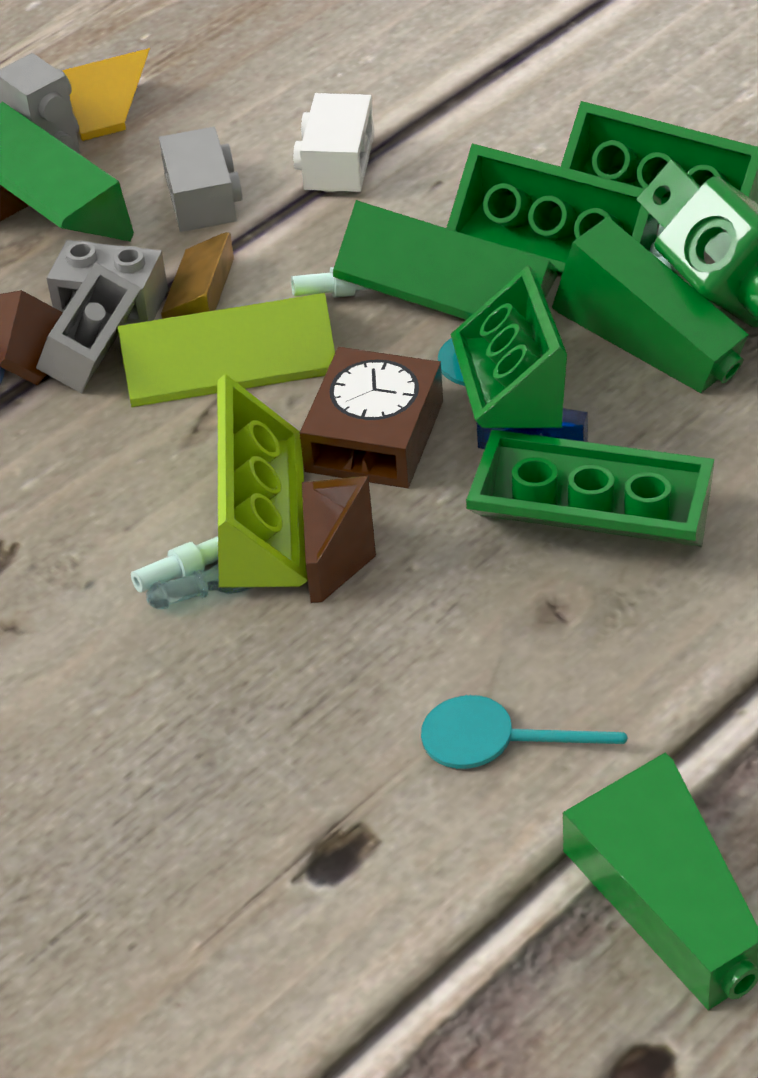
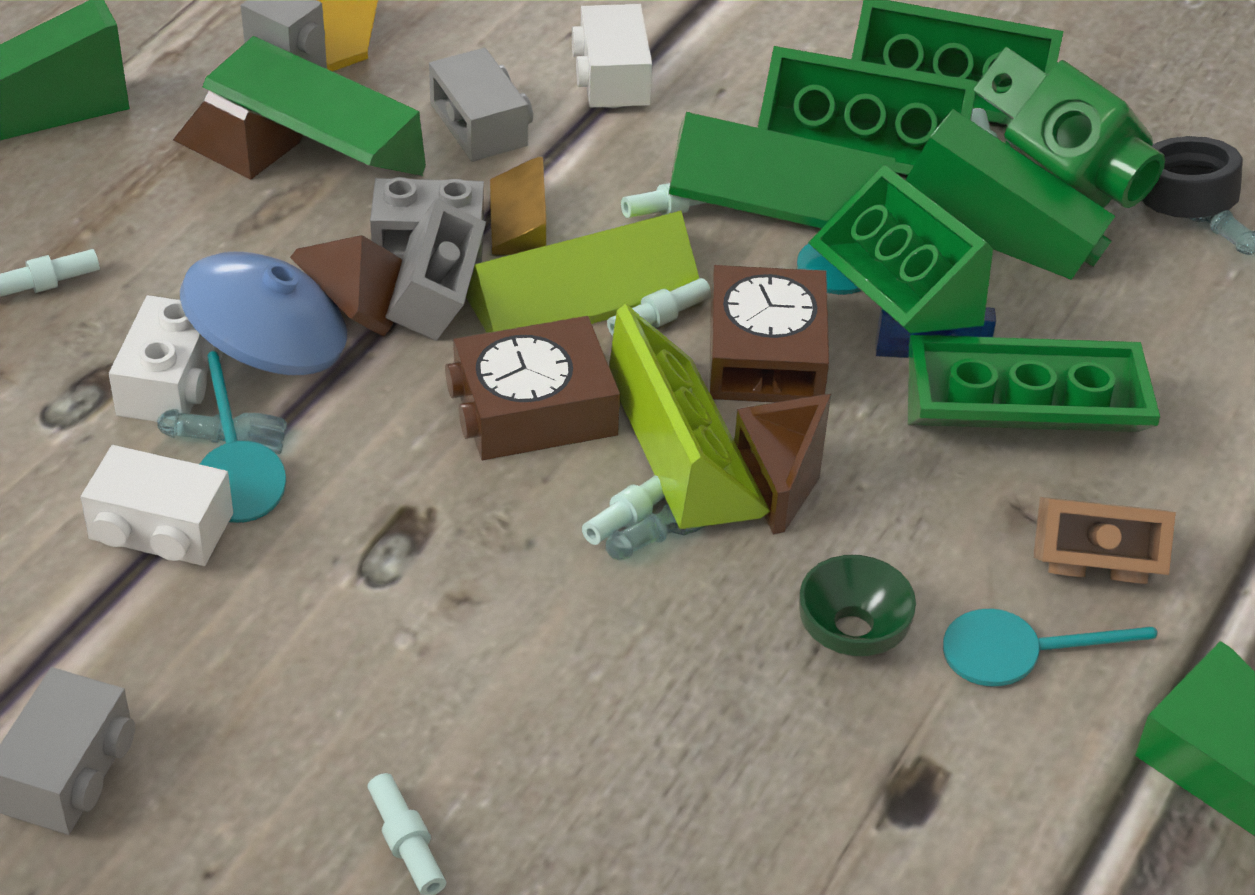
camera: 20 degrees left, 0 degrees up
none -> reddish brown brick [445,316,620,461]
none -> light aqua bar [607,278,711,336]
none -> dark green piece [799,555,916,656]
none -> medium nougat brick [1033,497,1176,584]

